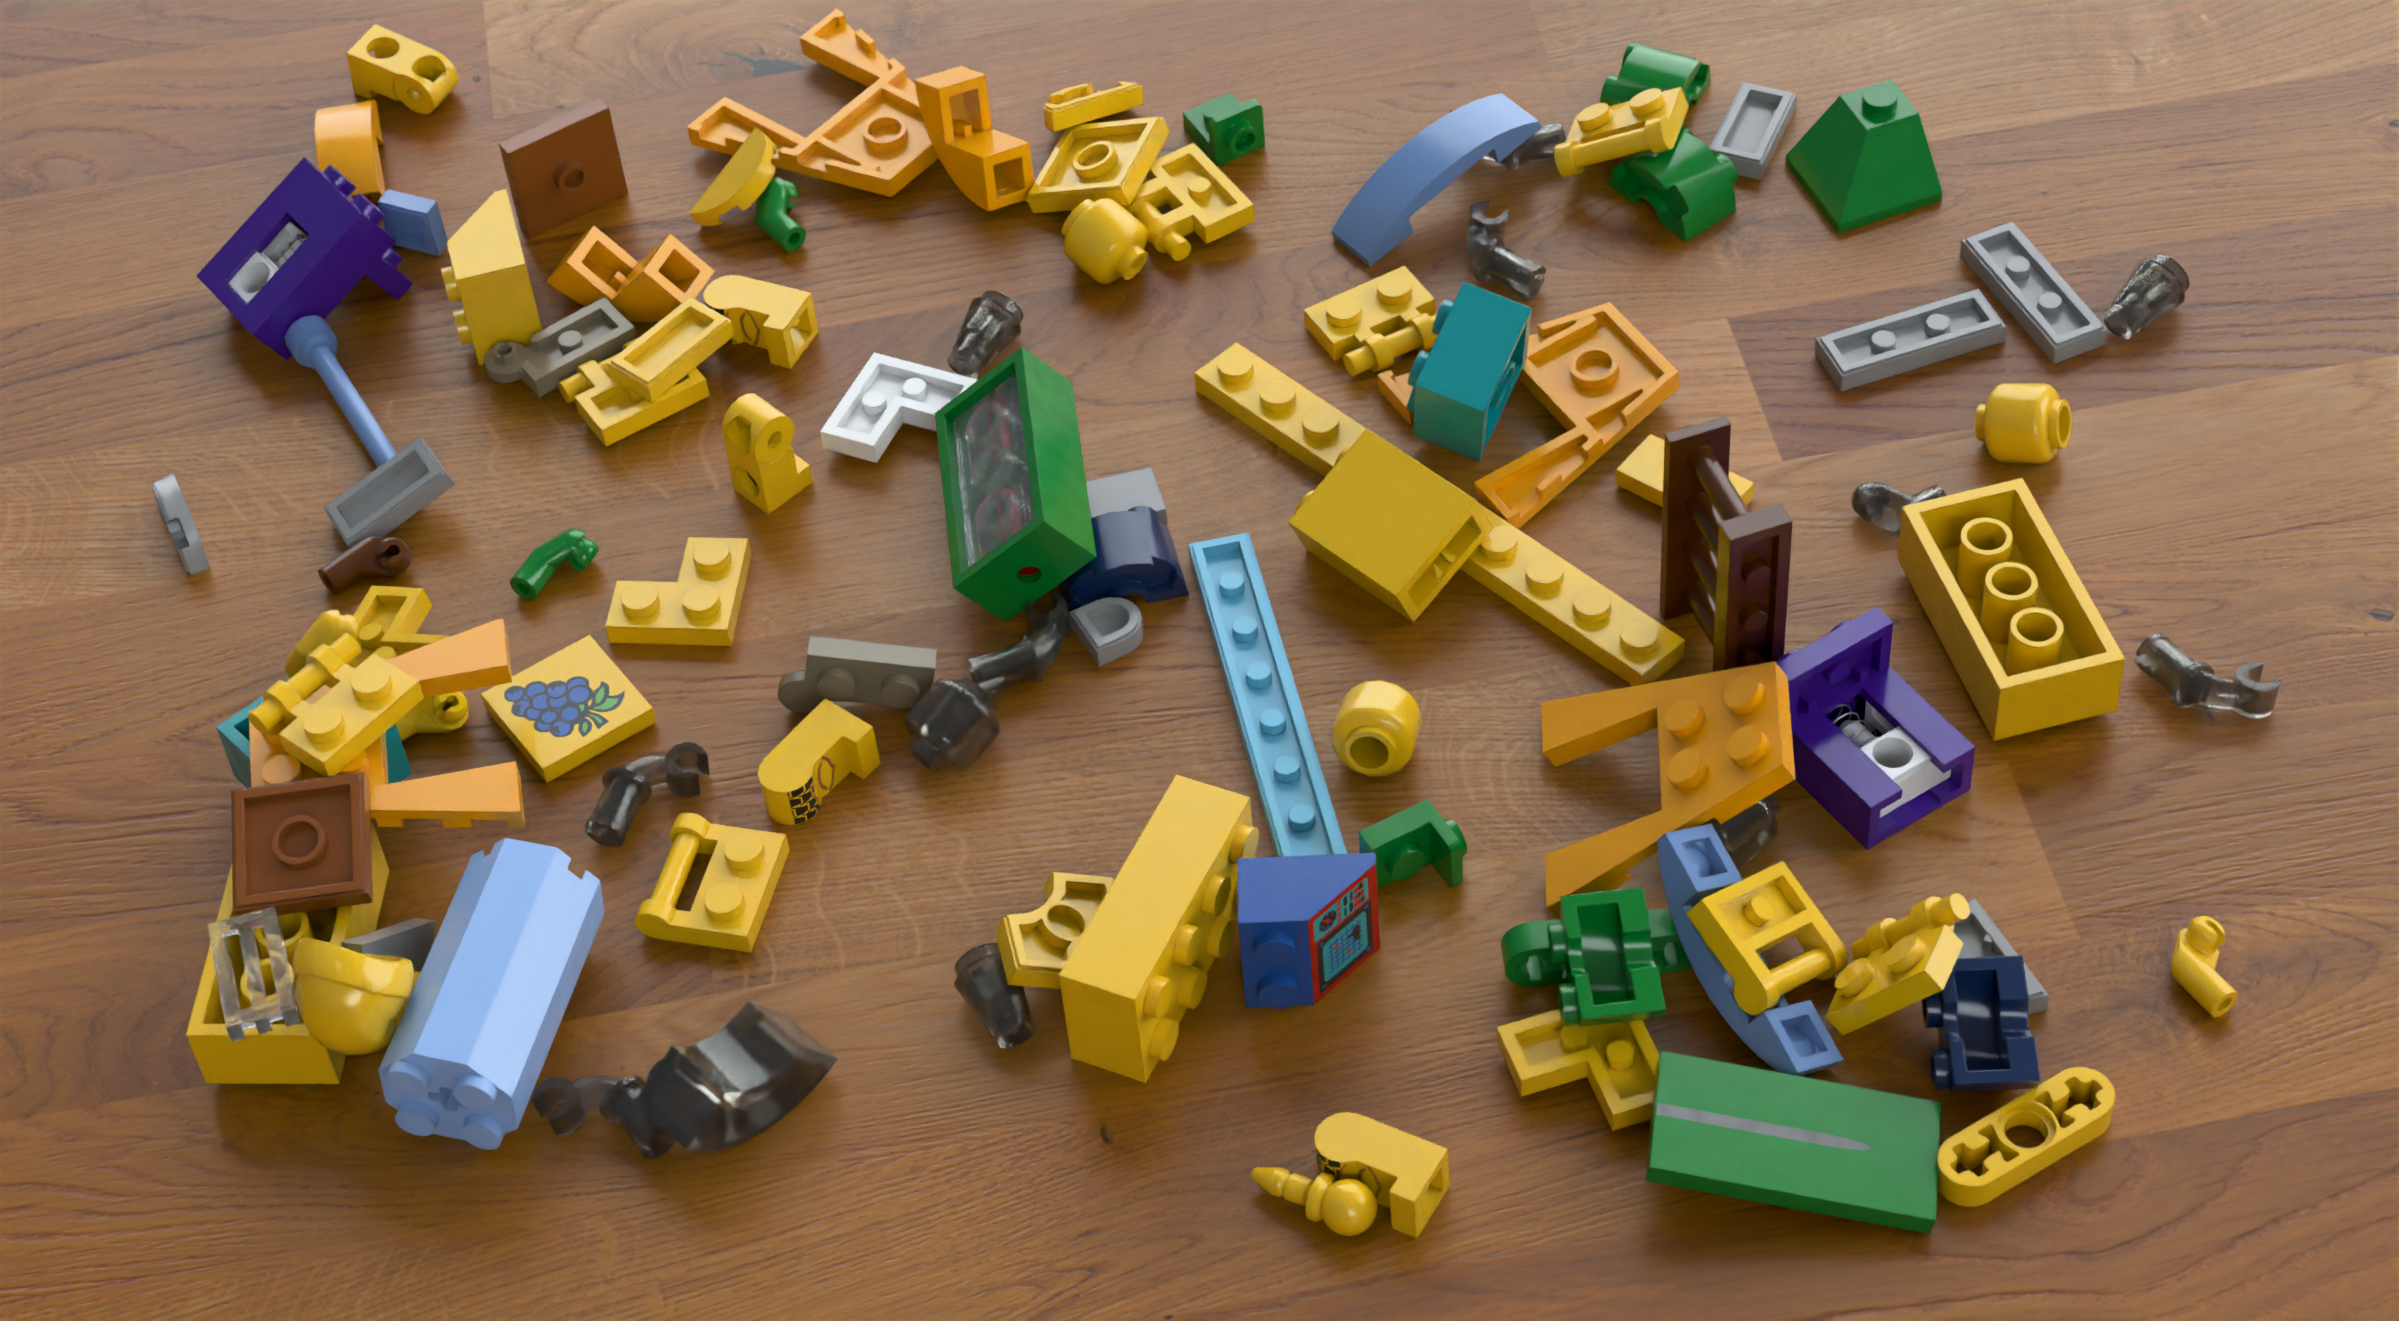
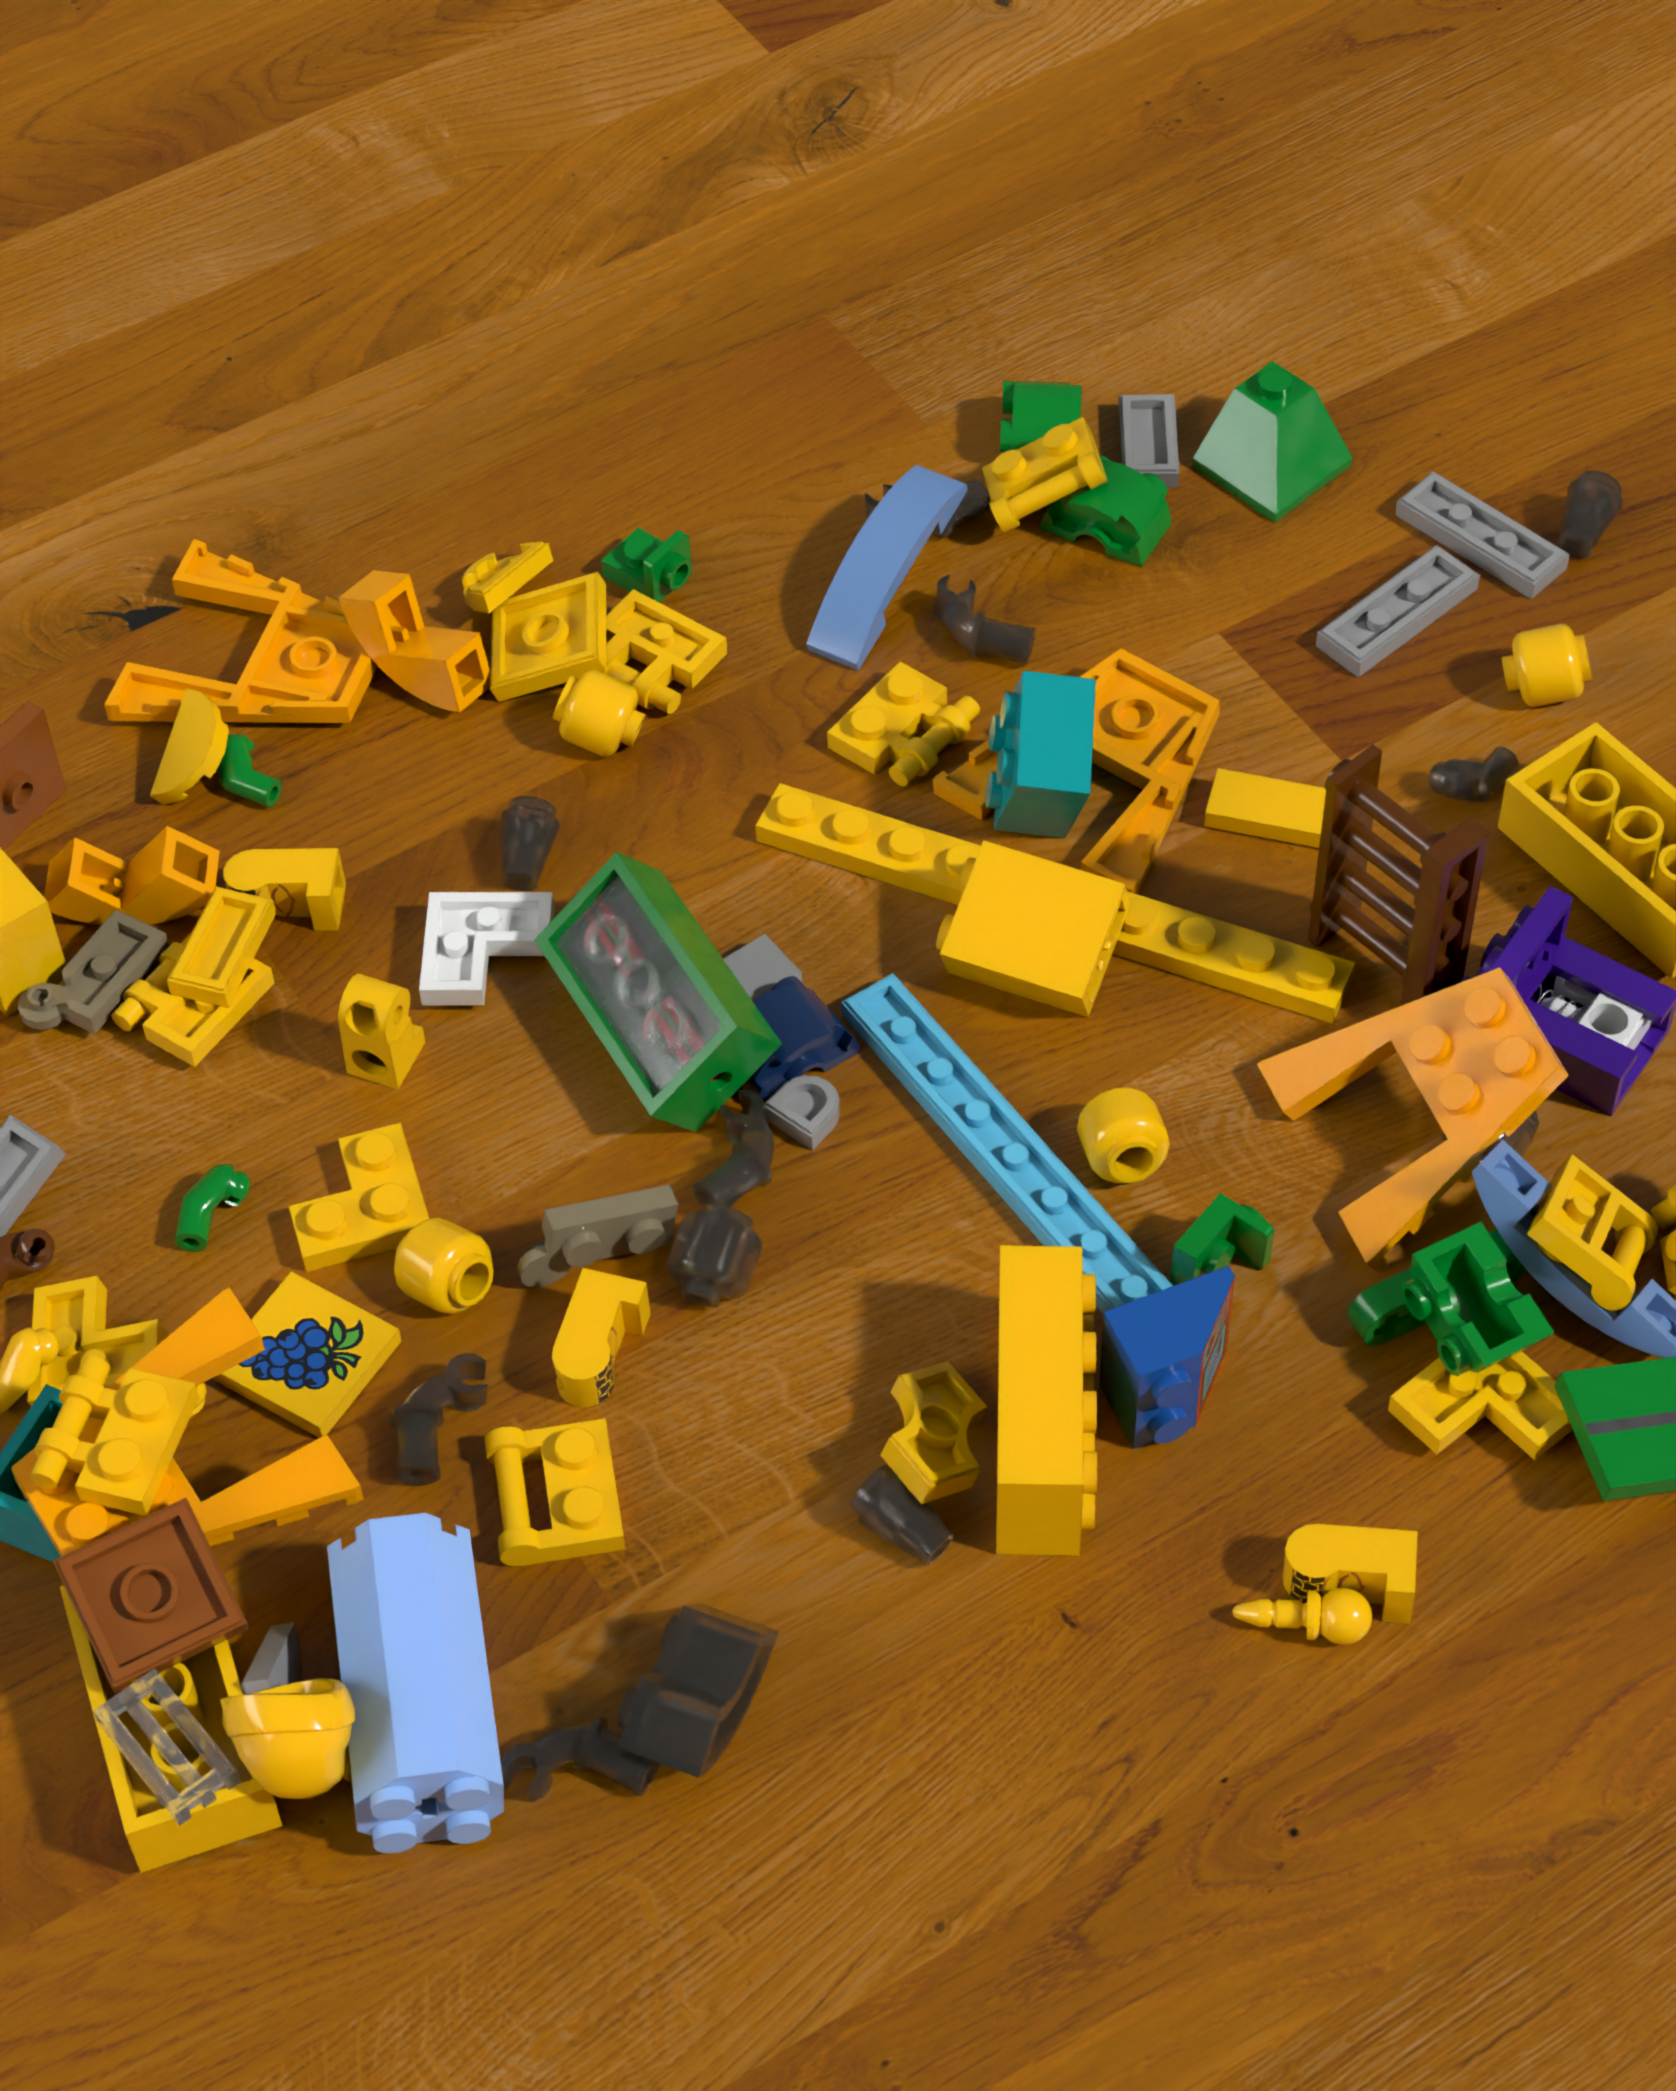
camera: 25 degrees left, 5 degrees up
none -> yellow head [394,1217,494,1315]

